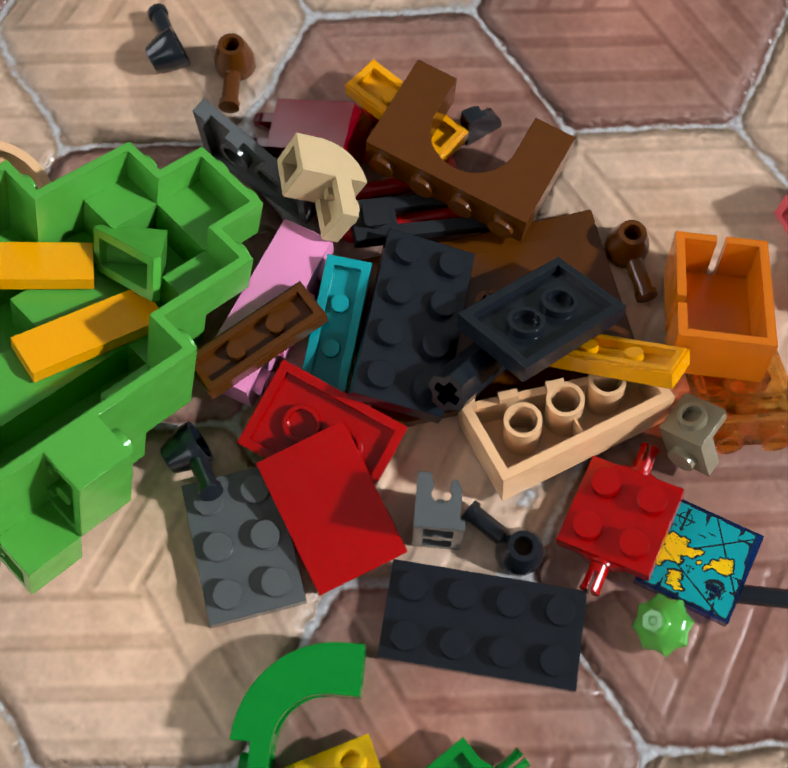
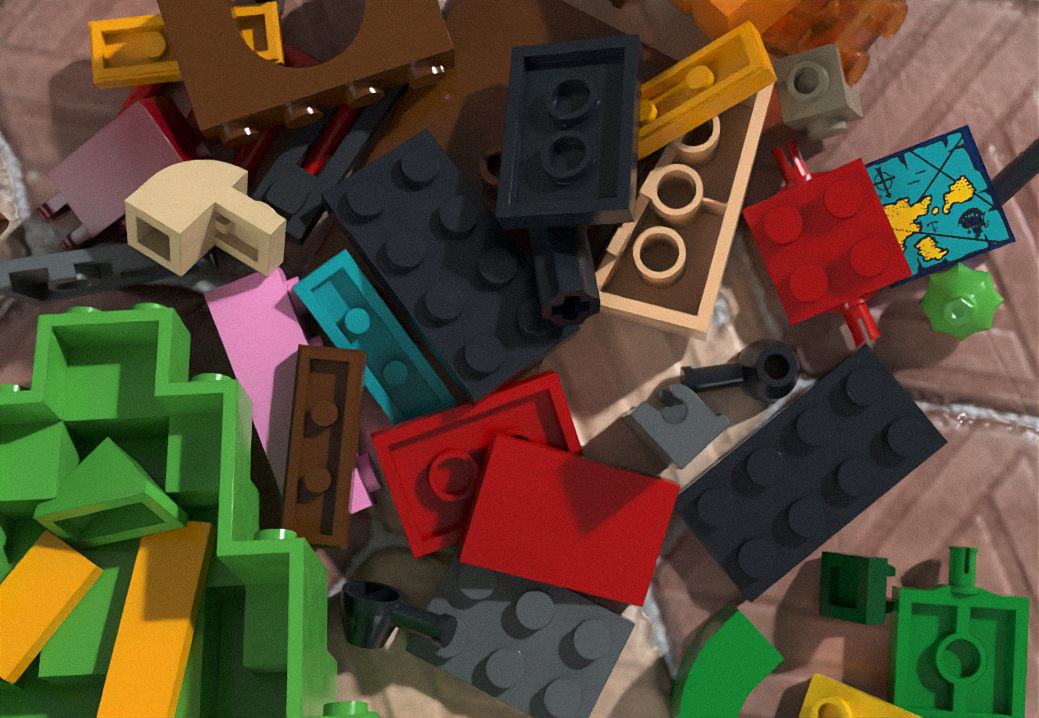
camera: 45 degrees left, 15 degrees up
none -> dark green tile [819,551,896,625]

